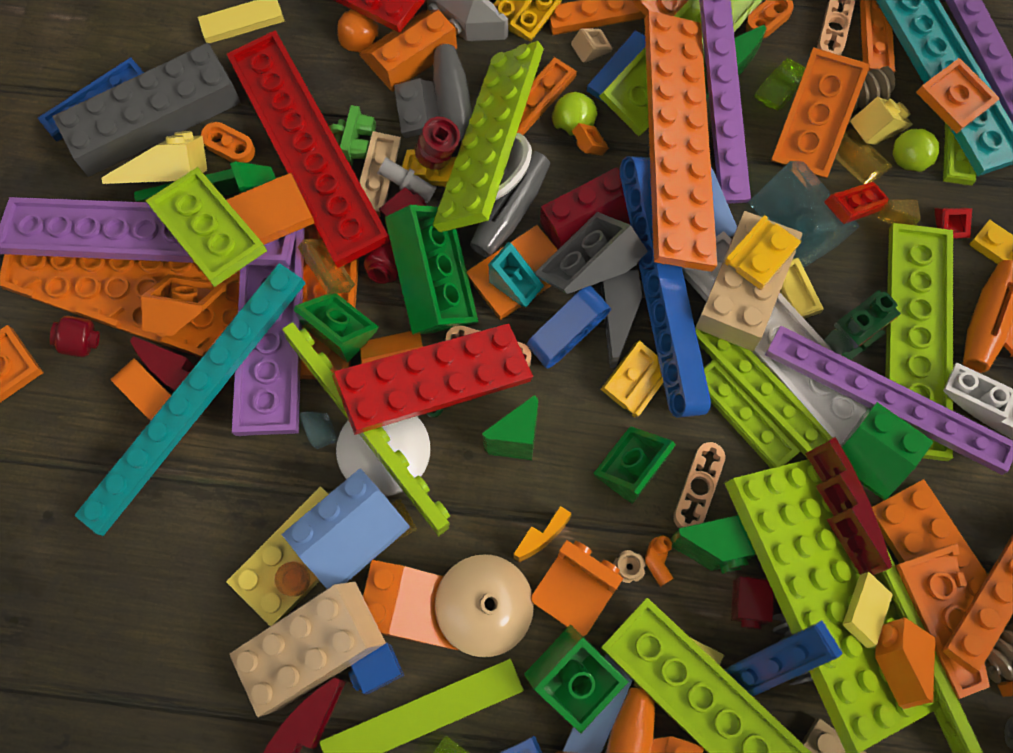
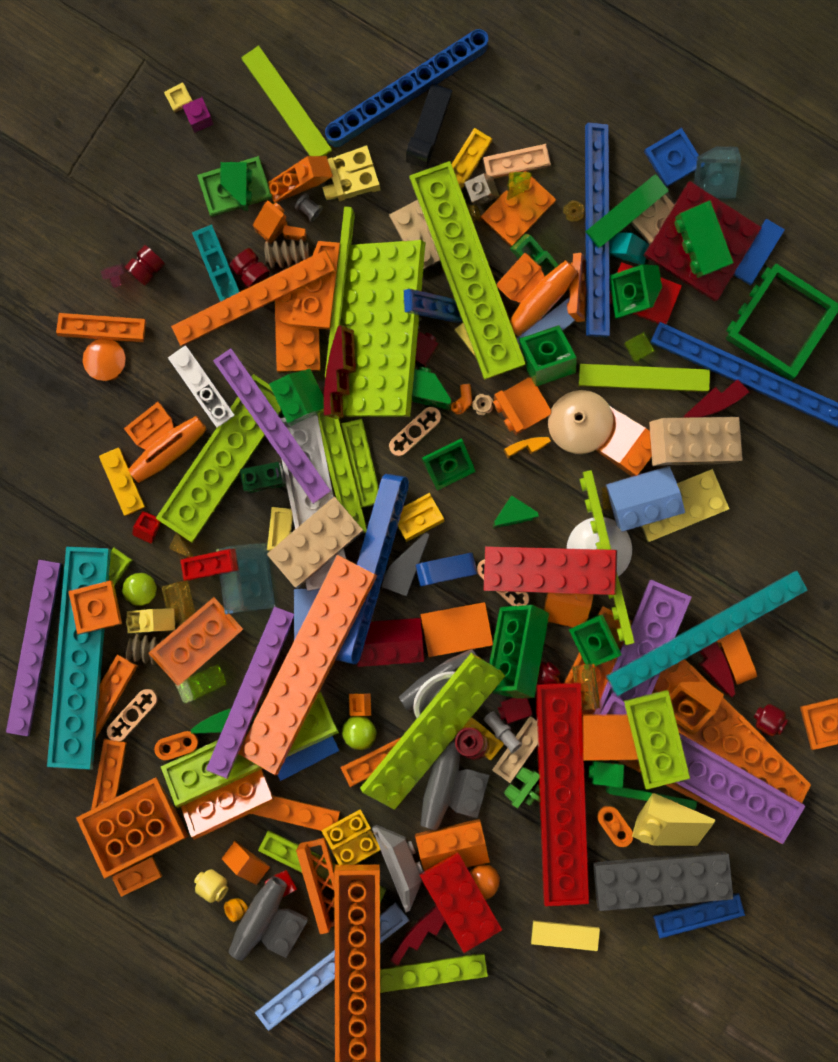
camera: 155 degrees left, 15 degrees up
clear orange tile [275,562,310,597] -> none
clear light blue slope [300,411,337,449] -> none
blue brick [348,642,405,694] -> none
teal slope [488,242,544,307] -> none
dark grey slope [535,212,648,294] -> none
tan slope [571,29,613,63] -> none
yellow plate [724,215,802,290] -> none
light yellow tile [842,572,893,648] -> none
orange slope [875,617,935,709] -> none

